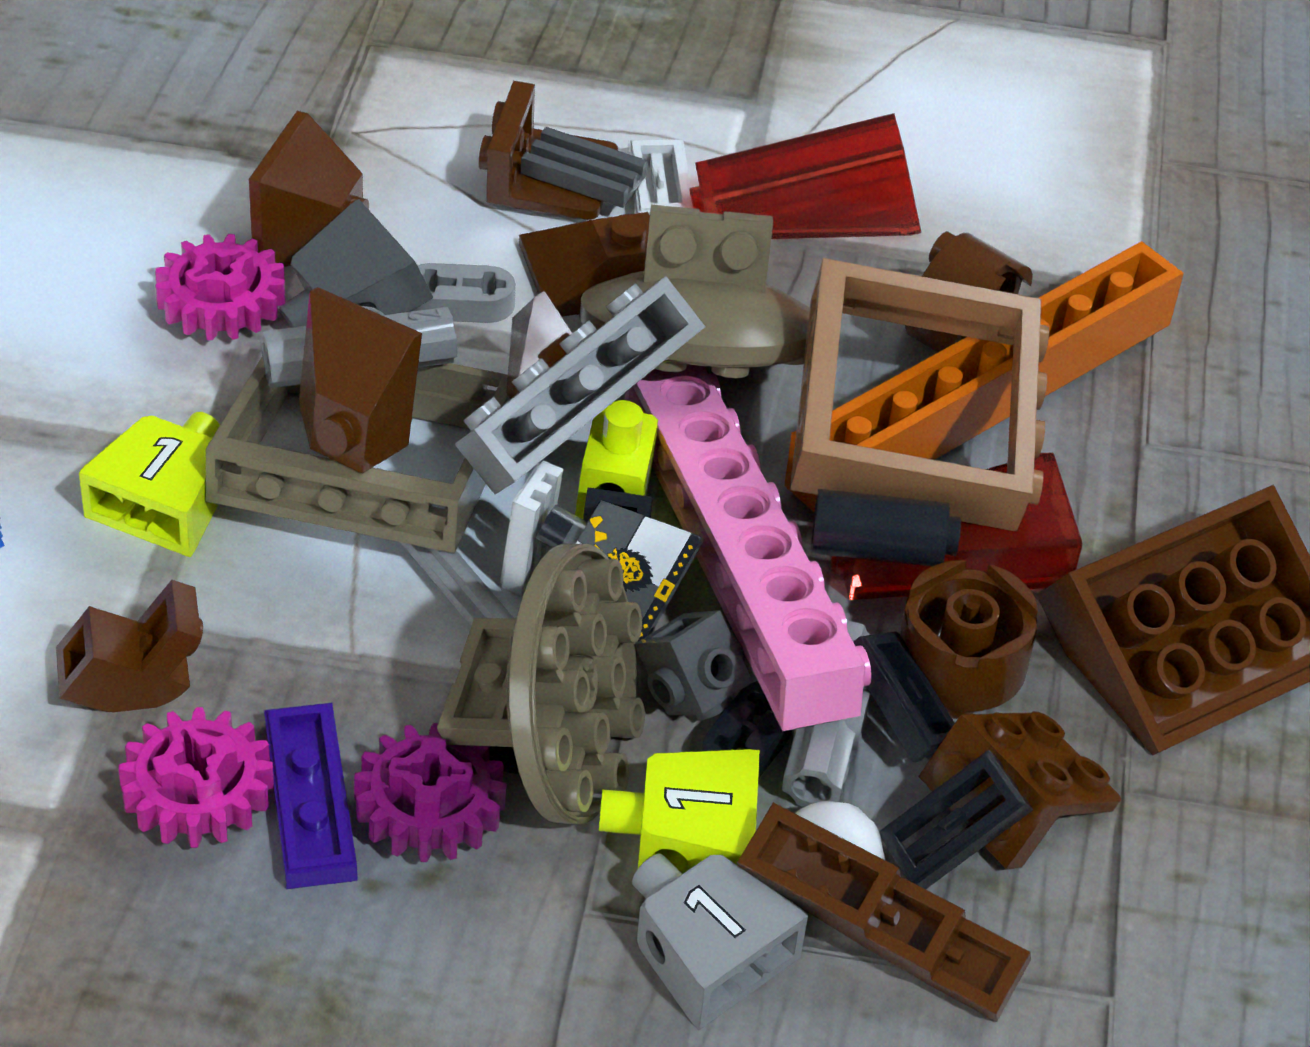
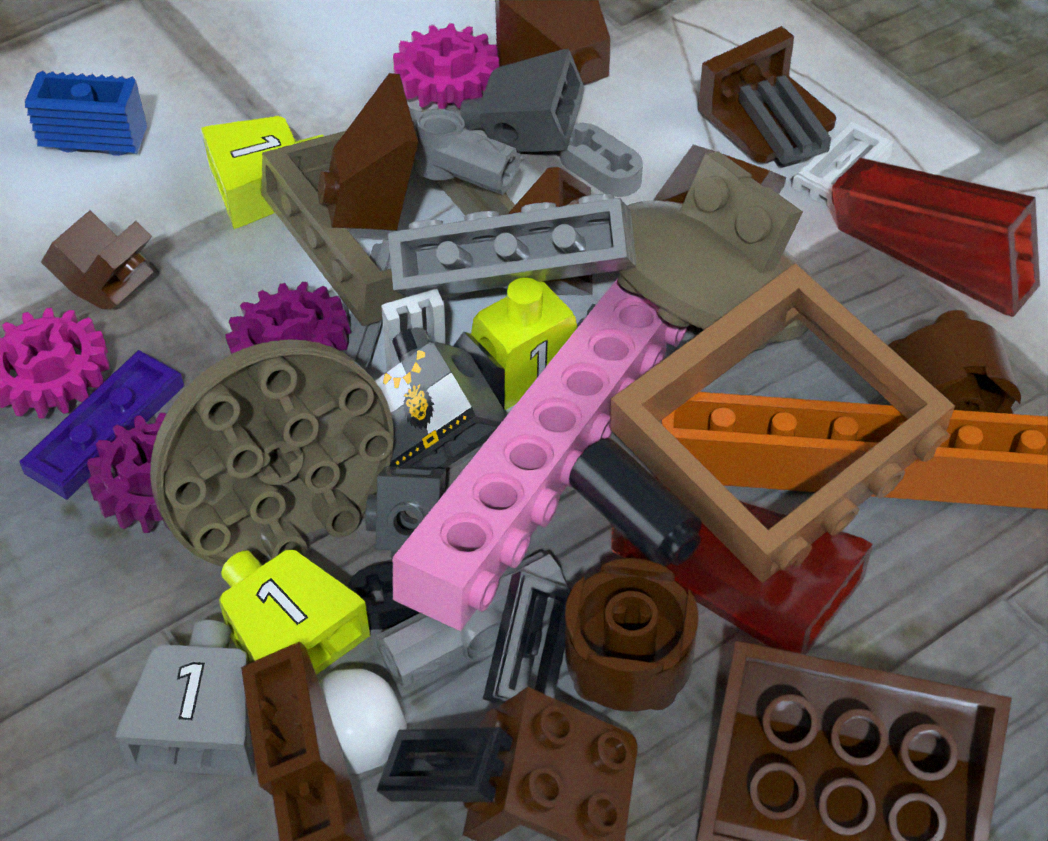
camera: 50 degrees right, 5 degrees up
none -> magenta gear [225,281,351,354]

